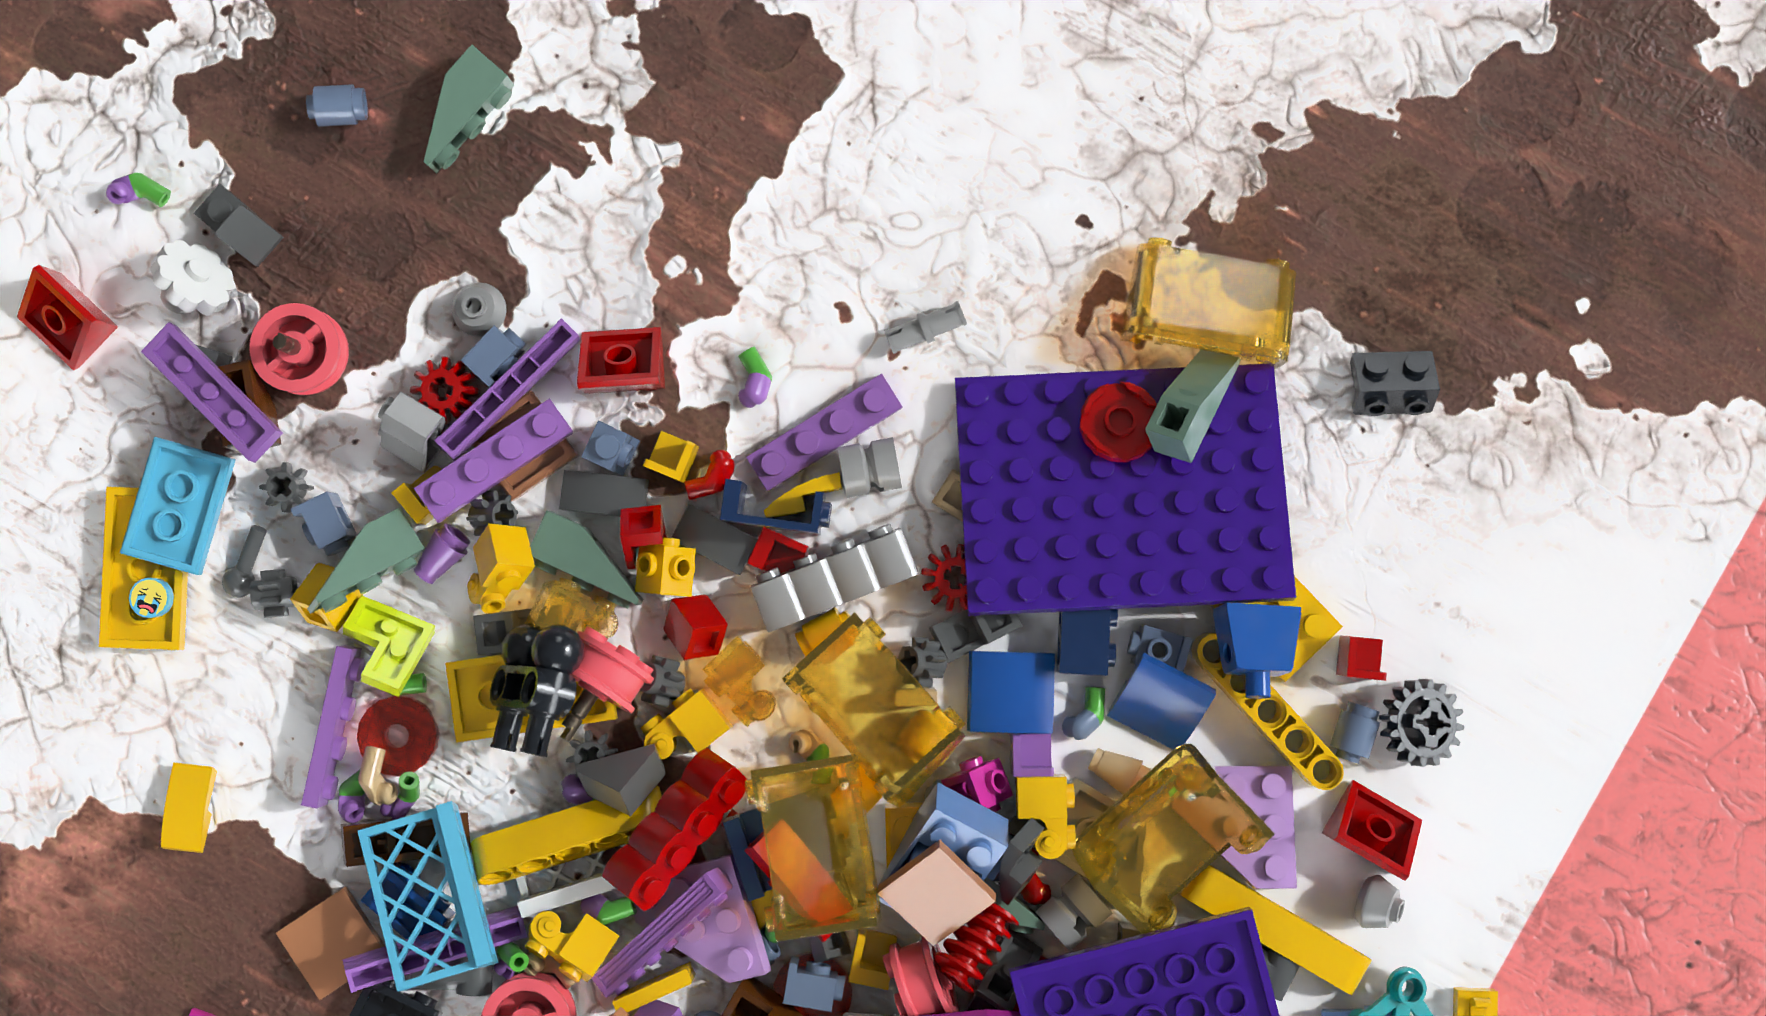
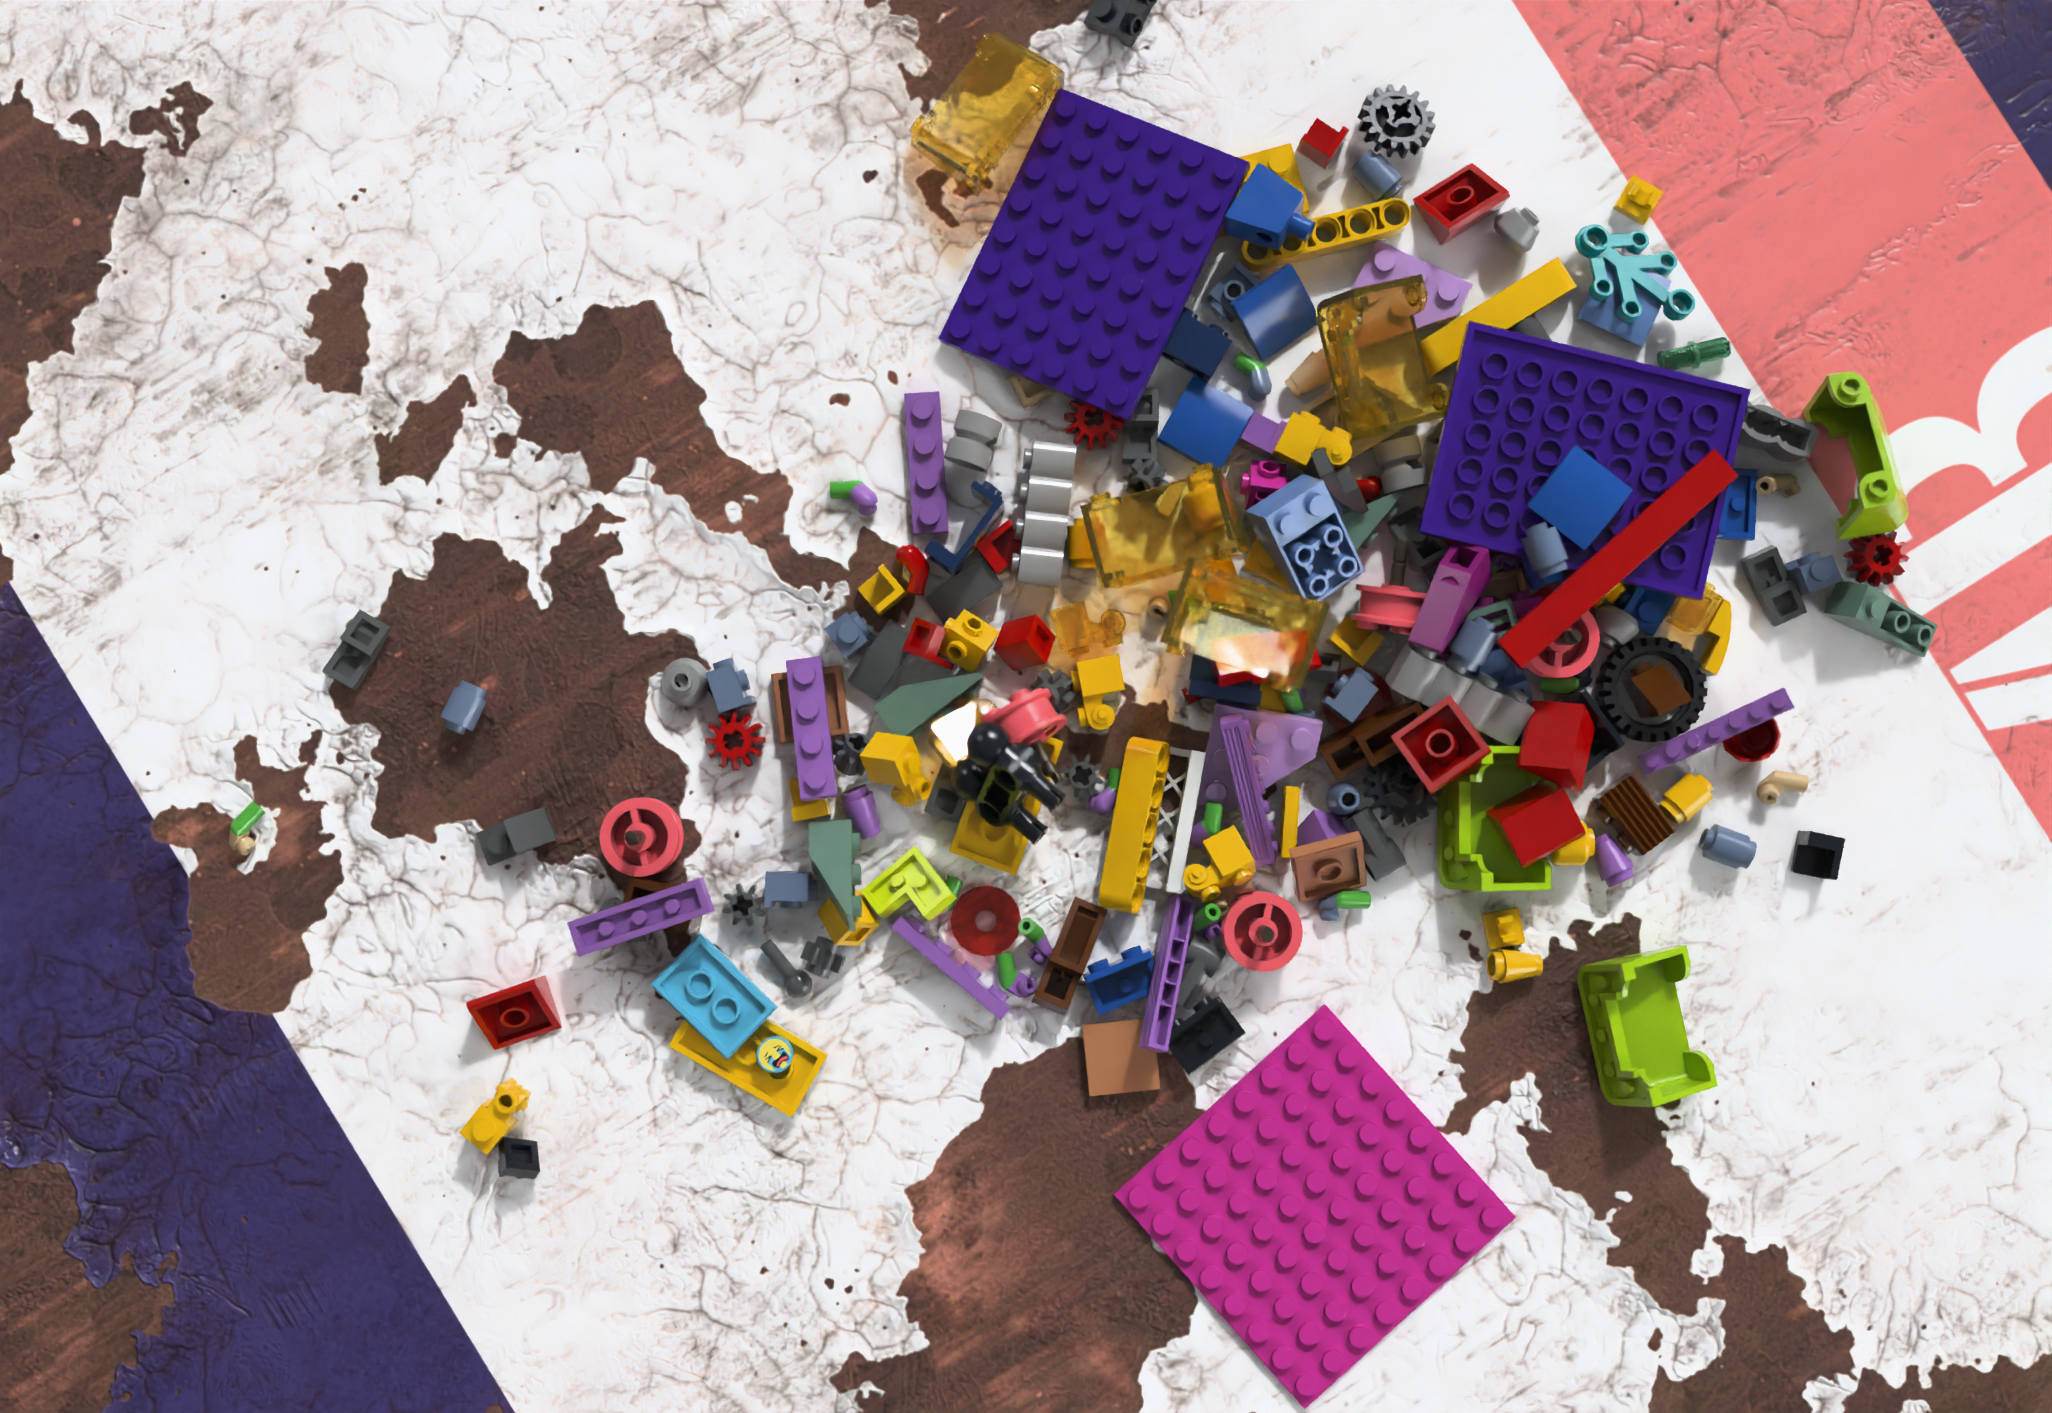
camera: 60 degrees left, 0 degrees up
arm [106,173,171,207] -> none
white plant [150,240,235,316] -> none
yellow slope [161,762,217,853] -> none
tan arm [358,746,398,806] -> none
medium azure fence [358,801,498,992] -> none
light grey brick [378,392,445,472] -> none
sand green slope [424,45,515,174] -> none
medium lavender piece [434,318,580,461] -> none
dark grey slope [575,744,666,816] -> none
red slope [577,327,665,394] -> none
red brick [602,748,750,911] -> none
yellow slope [764,472,843,518] -> none
tile [877,840,996,946] -> none
light grey pin [884,301,967,354] -> none
red piece [934,903,1019,994] -> none
red tile [1079,382,1157,462] -> none
sand green slope [1145,347,1241,463] -> none

